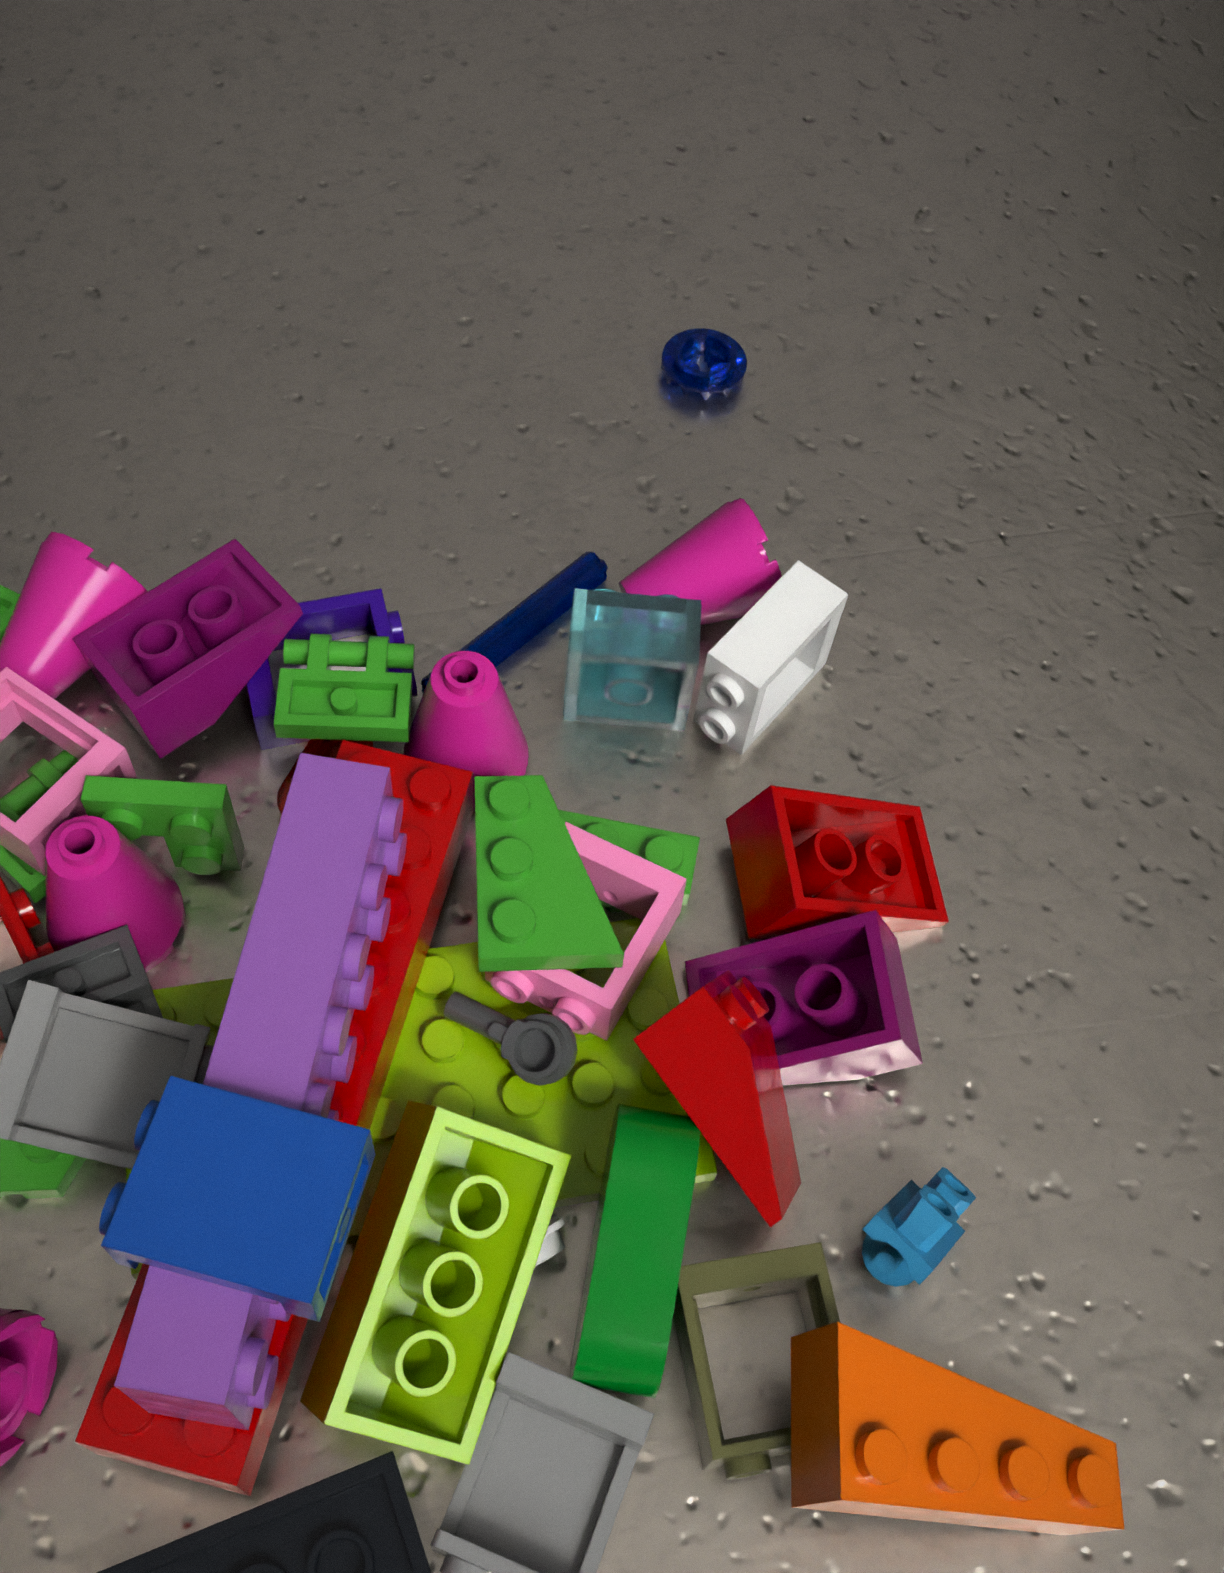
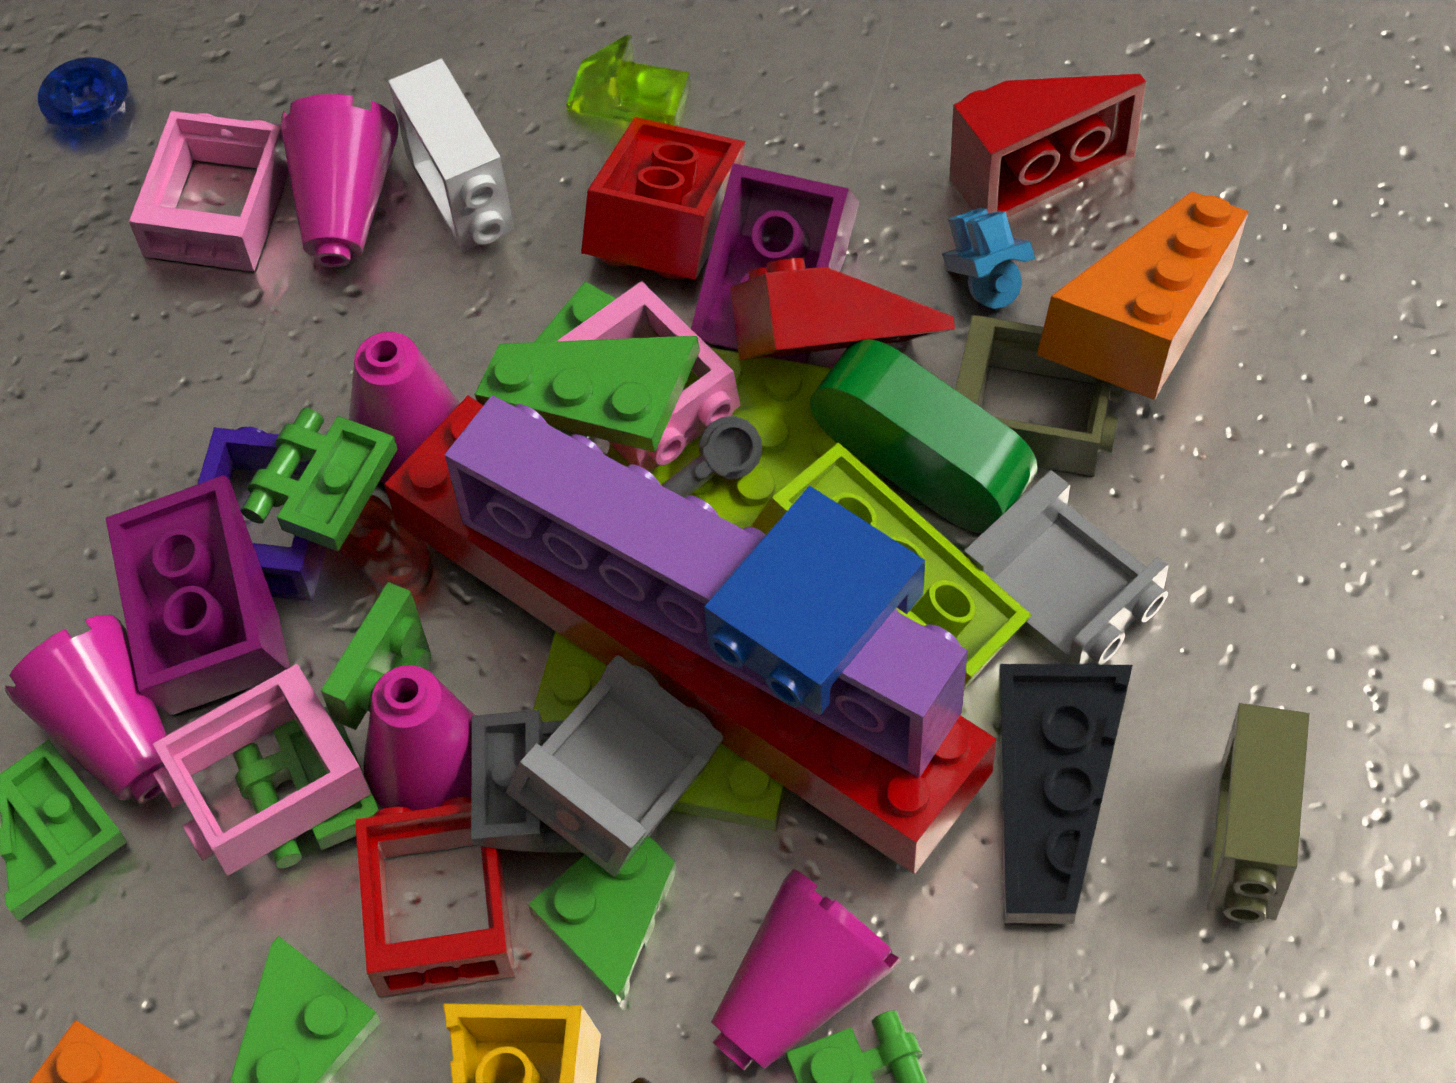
camera: 55 degrees left, 0 degrees up
clear blue axle [421,551,608,693] -> none
clear light blue brick [563,588,702,731] -> none
none -> bright pink window [129,111,289,272]
none -> clear neon green slope [566,34,691,126]
none -> red slope [949,74,1146,217]

